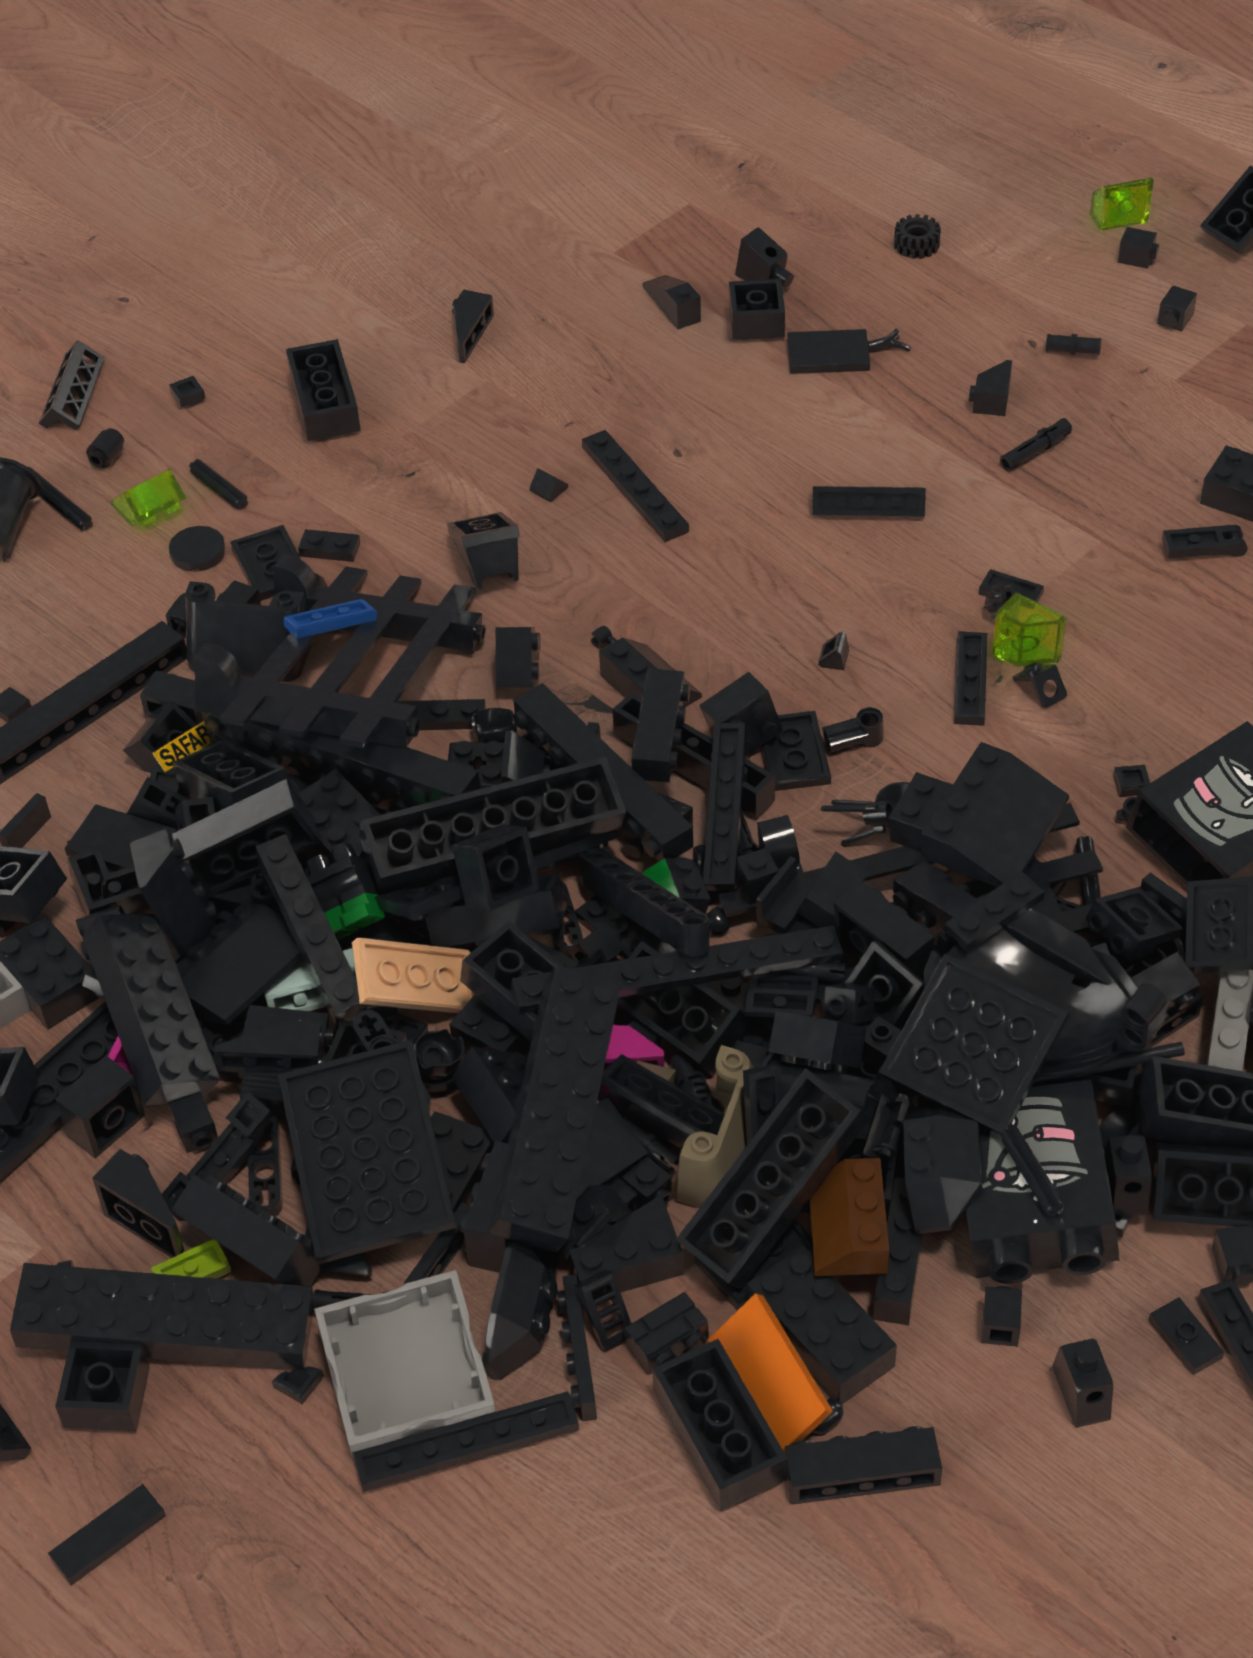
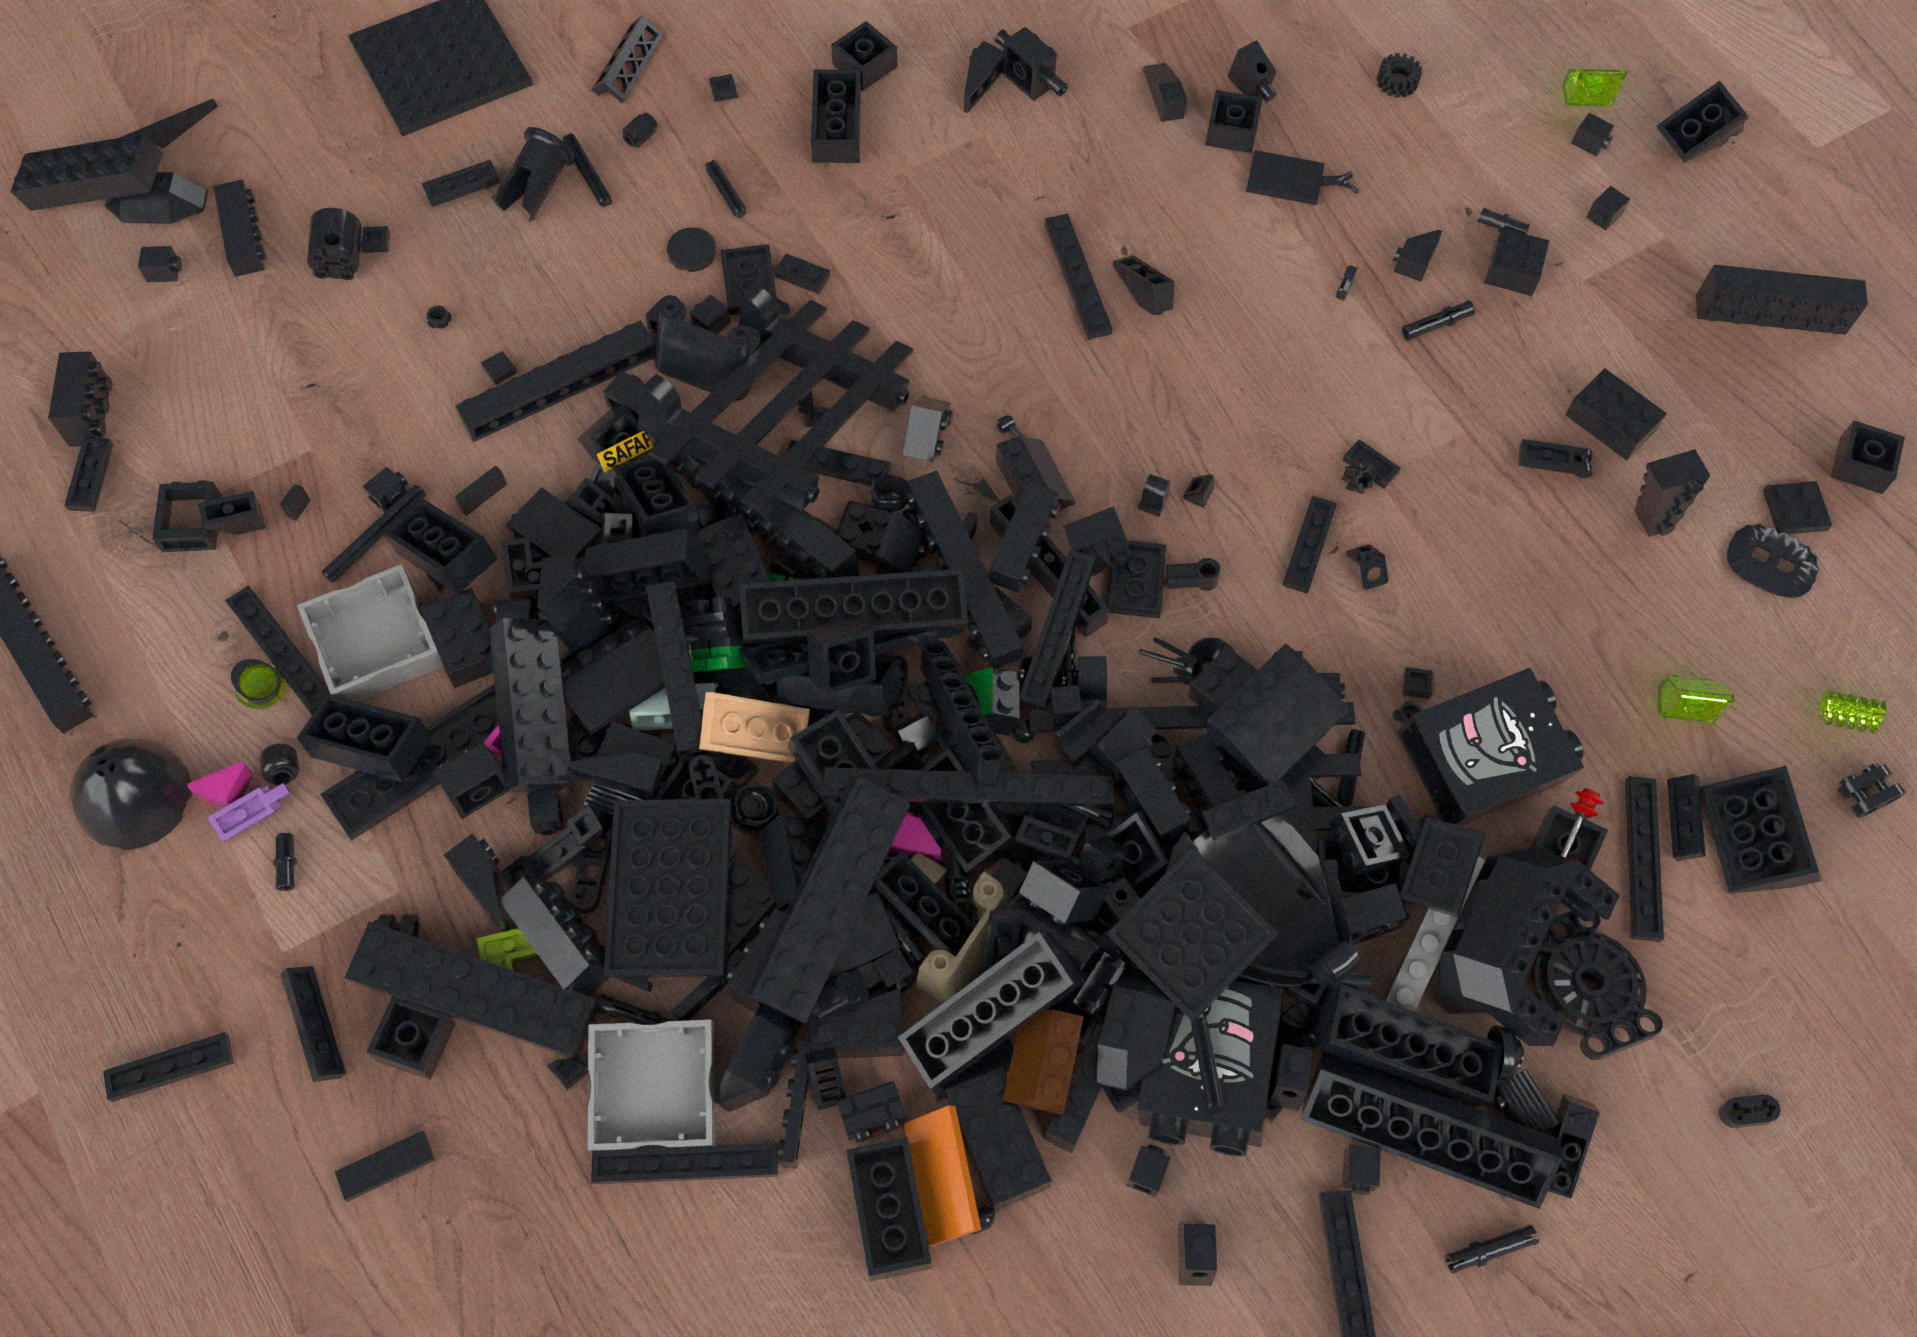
camera: 10 degrees right, 15 degrees up
clear neon green slope [110,469,186,527] -> none
blue tile [284,599,377,639] -> none
black piece [447,512,520,589] -> none
black slope [530,468,569,502] -> none
black brick [785,1426,942,1505] -> none
black fence [812,486,926,516] -> none
clear neon green slope [992,592,1067,667] -> none
black plate [1149,1297,1224,1375] -> none
none -> black bracket [798,390,830,427]
none -> black brick [831,21,898,91]
none -> black brick [995,27,1068,101]
none -> black plate [1102,1083,1141,1113]
none -> black slope [1113,255,1174,315]
none -> black leg [1138,474,1170,517]
none -> black tile [1336,265,1358,301]
none -> black brick [1484,228,1550,296]

